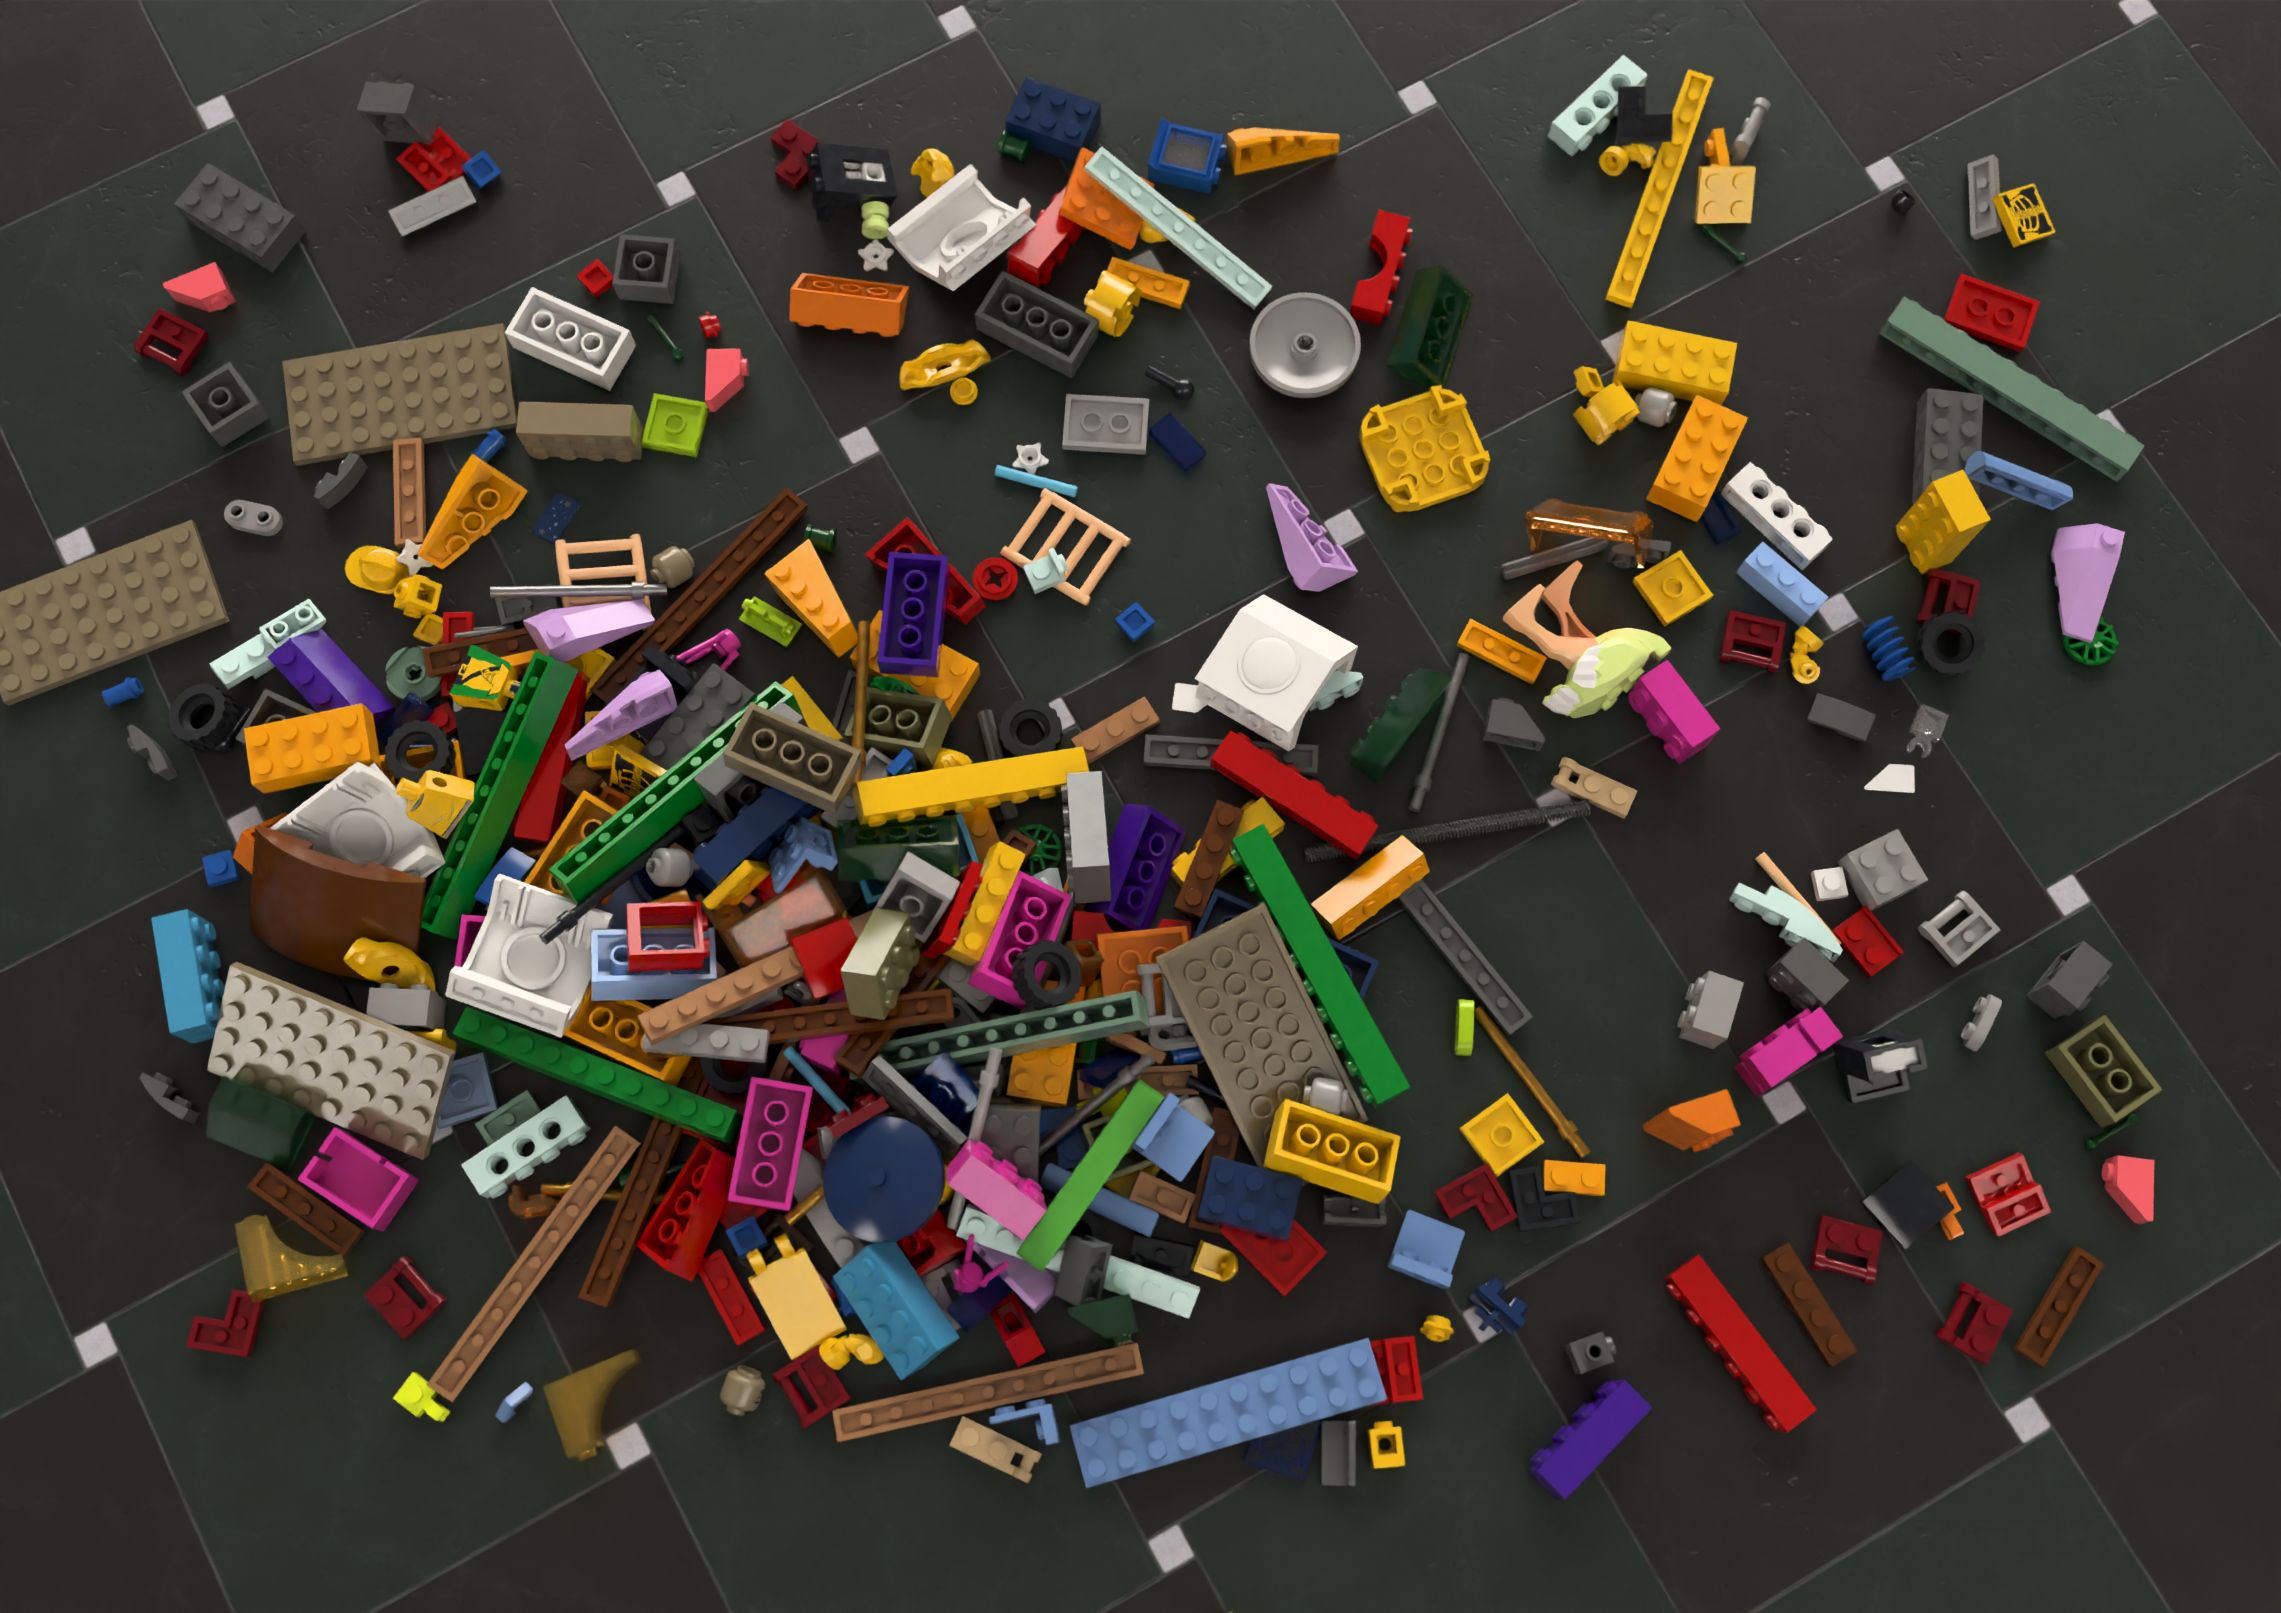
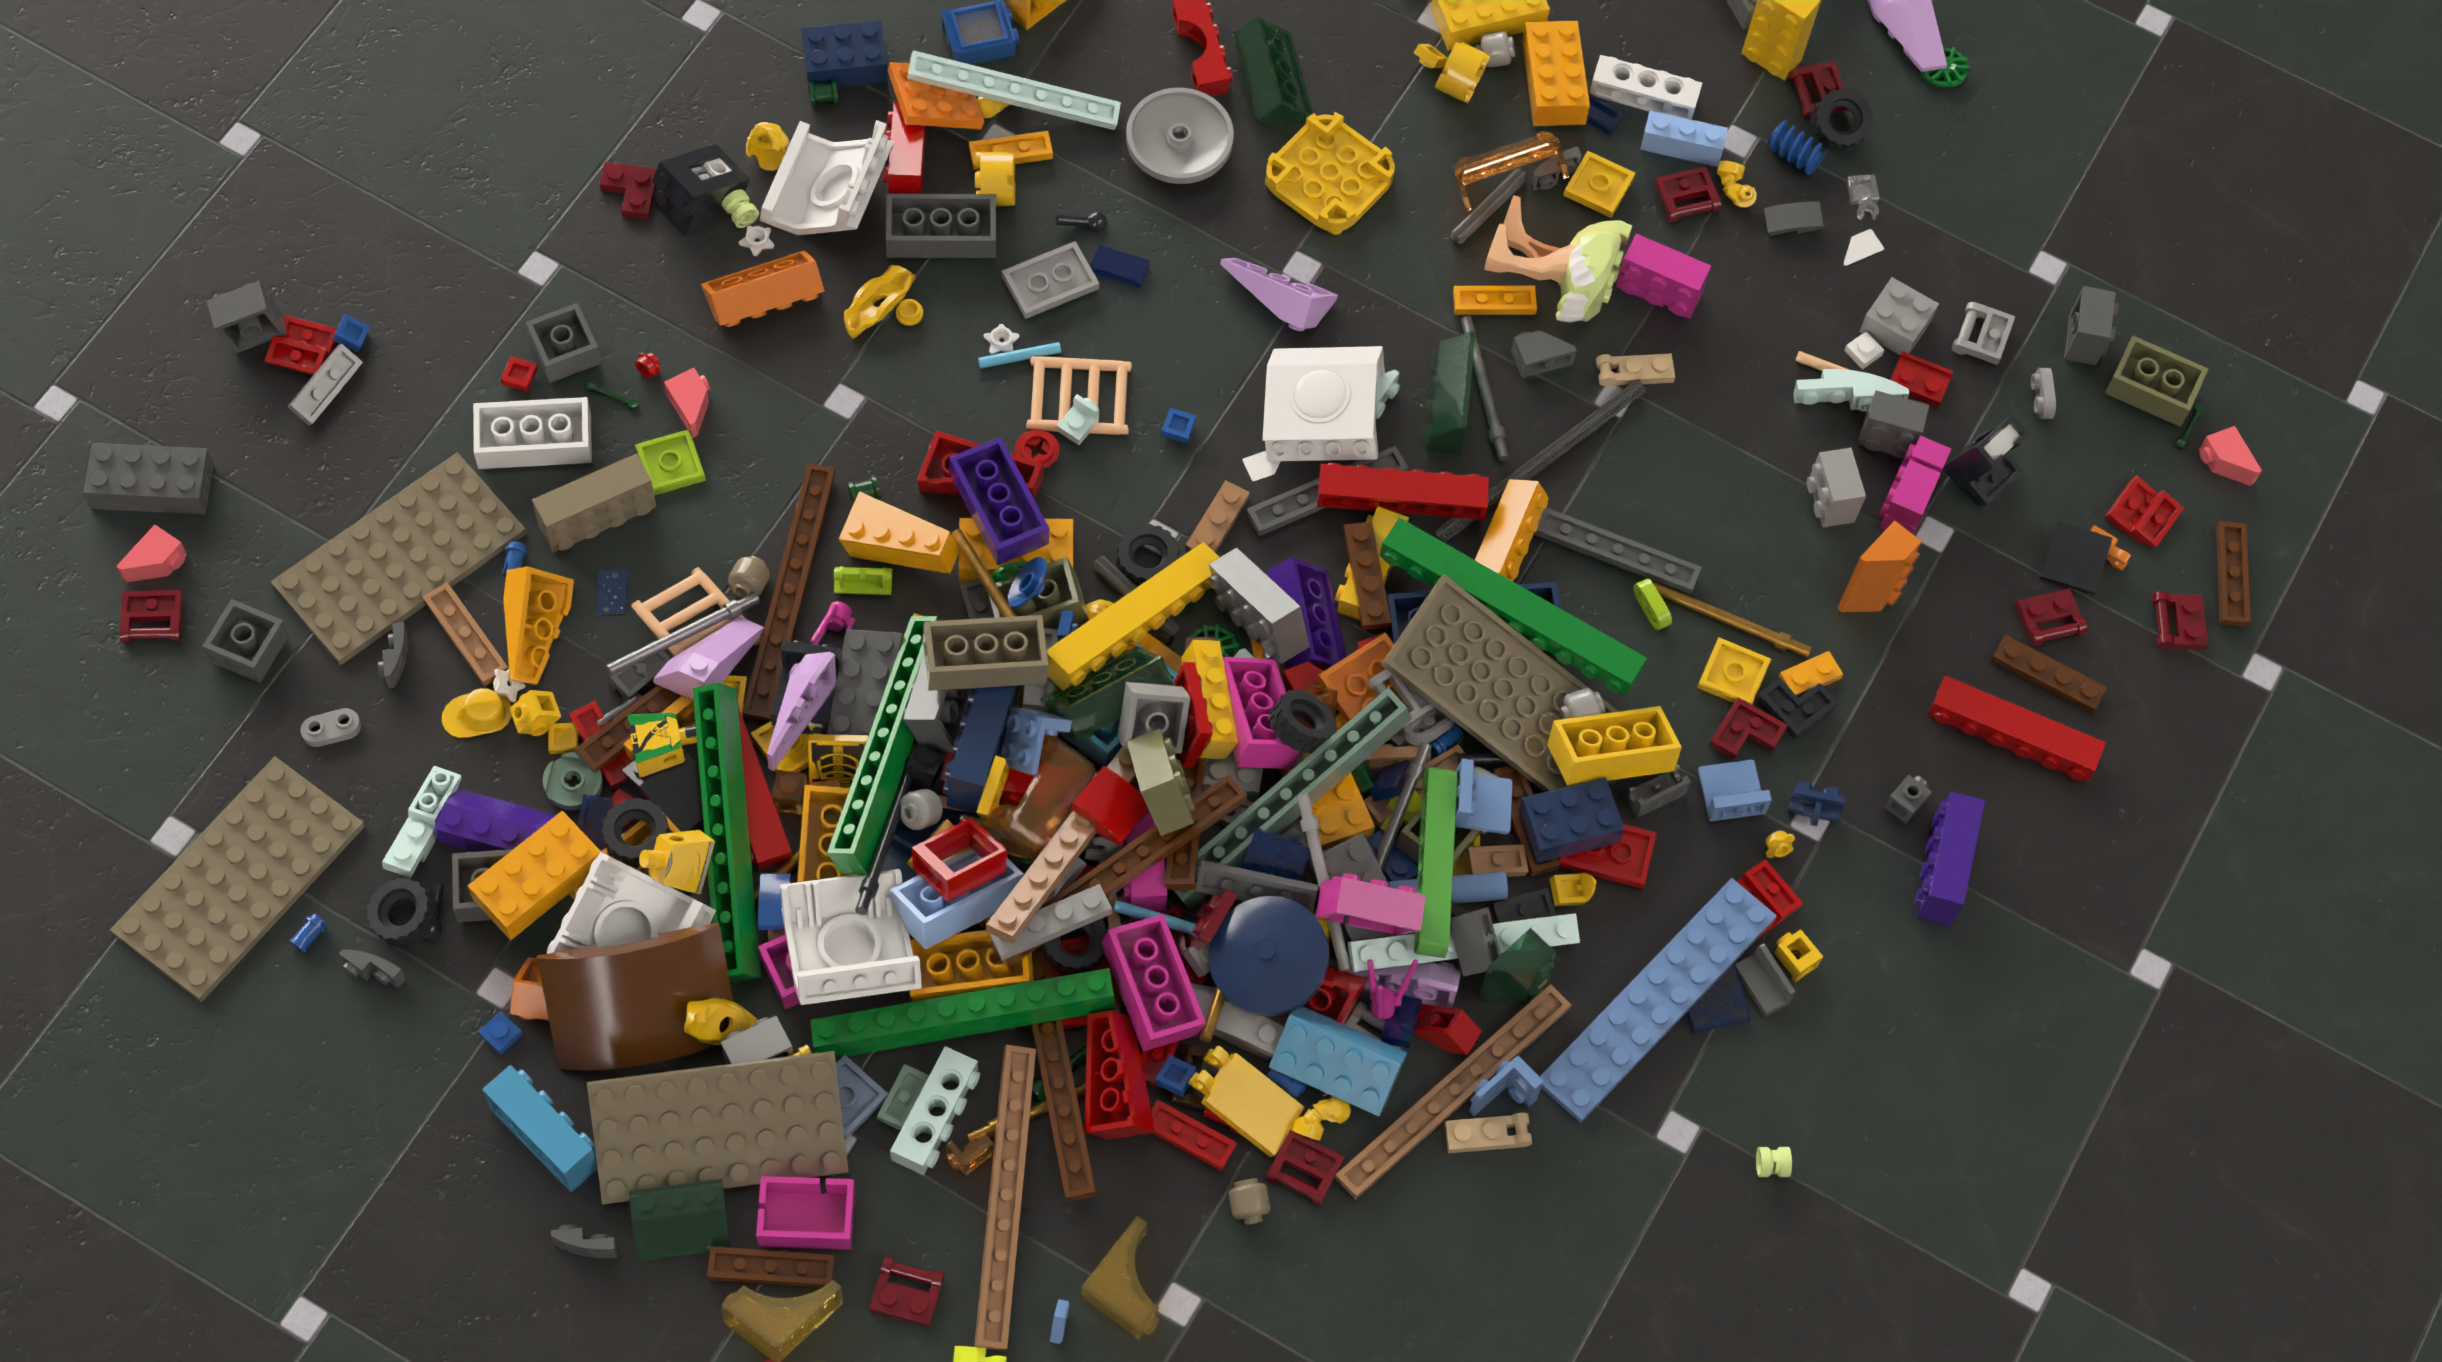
camera: 35 degrees left, 10 degrees down
none -> blue dish [1008,557,1047,608]

